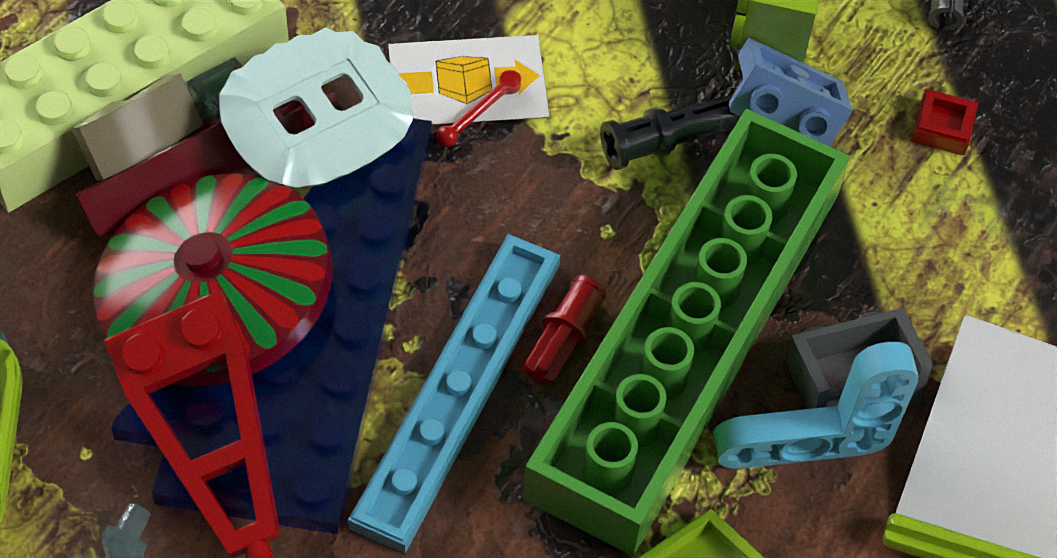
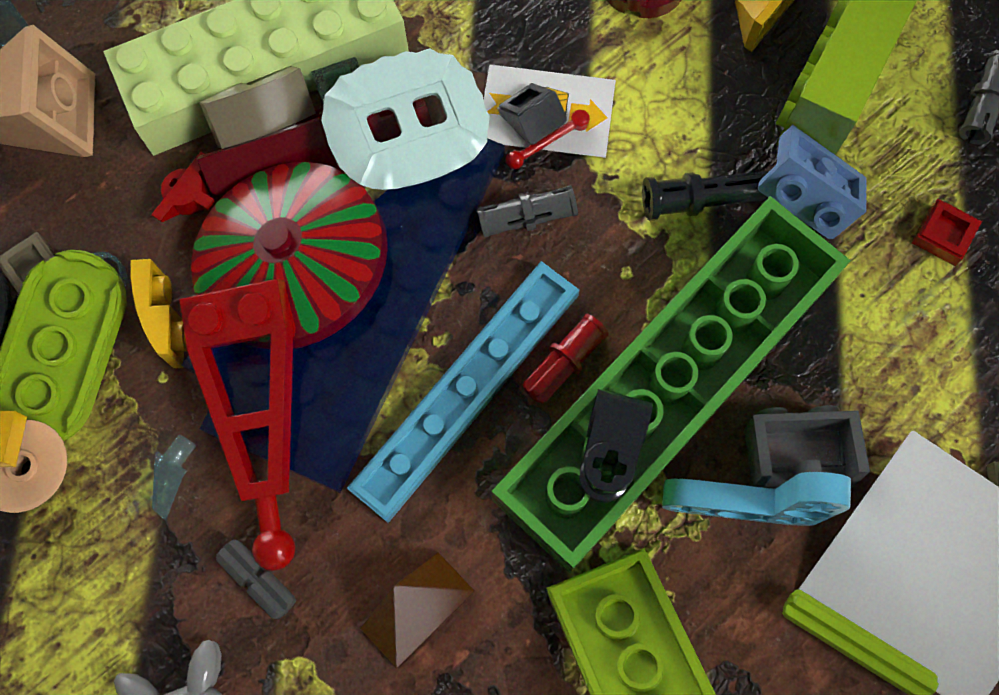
camera: 20 degrees right, 15 degrees up
none -> yellow slope [131,259,187,368]
none -> red piece [151,151,215,222]
none -> dark grey pin [477,185,578,238]
none -> black slope [497,83,567,144]
none -> black piece [579,389,653,503]

